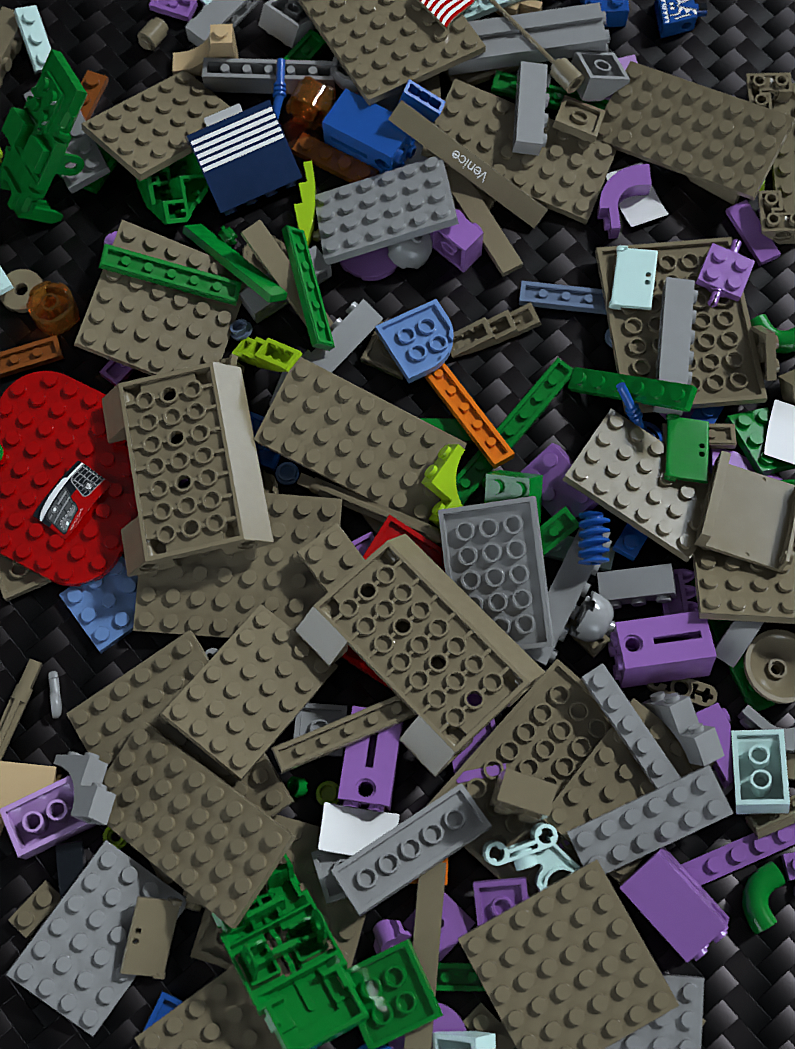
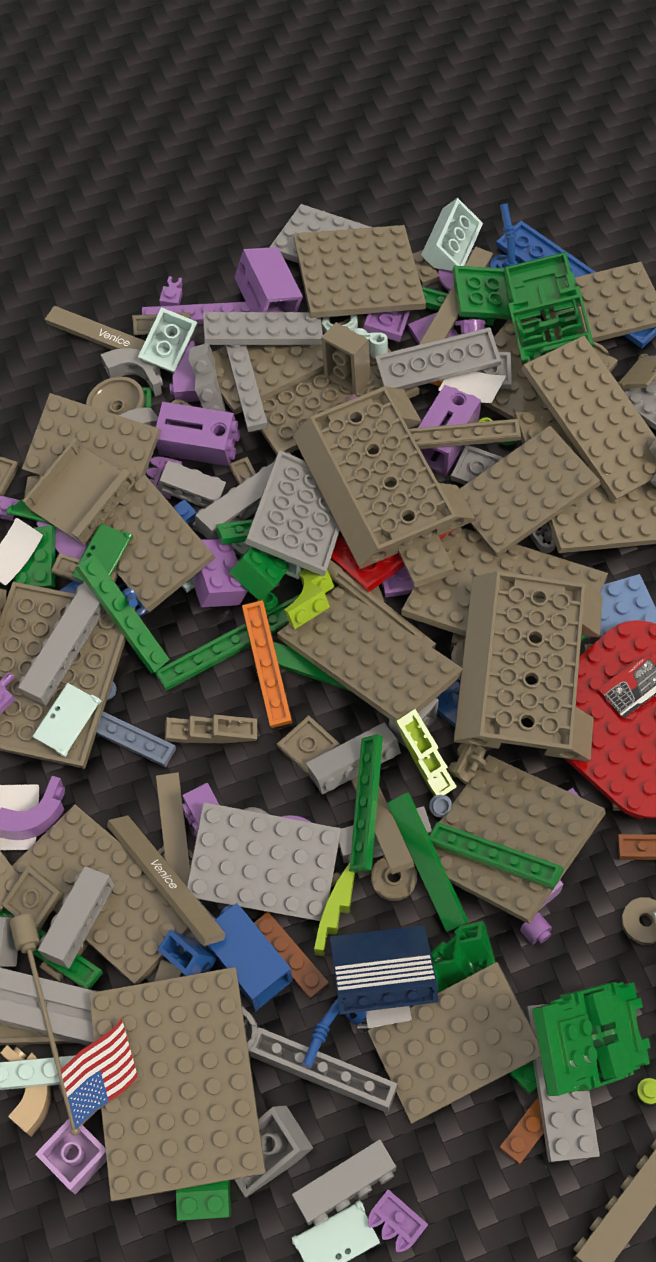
camera: 160 degrees left, 10 degrees down
light aqua plate [14,5,51,74] -> none
clear orange brick [27,281,79,336] -> none
dark tan brick [137,17,168,50] -> none
tan arch [173,24,239,76] -> none
green plate [218,226,238,246] -> none
green plate [283,29,328,61] -> none
clear orange brick [286,76,337,130] -> none
medium blue plate [375,299,454,383] -> none
light grey cylinder [569,591,615,642] -> none
blue piece [578,511,610,565] -> none
green cylinder [742,861,785,934] -> none

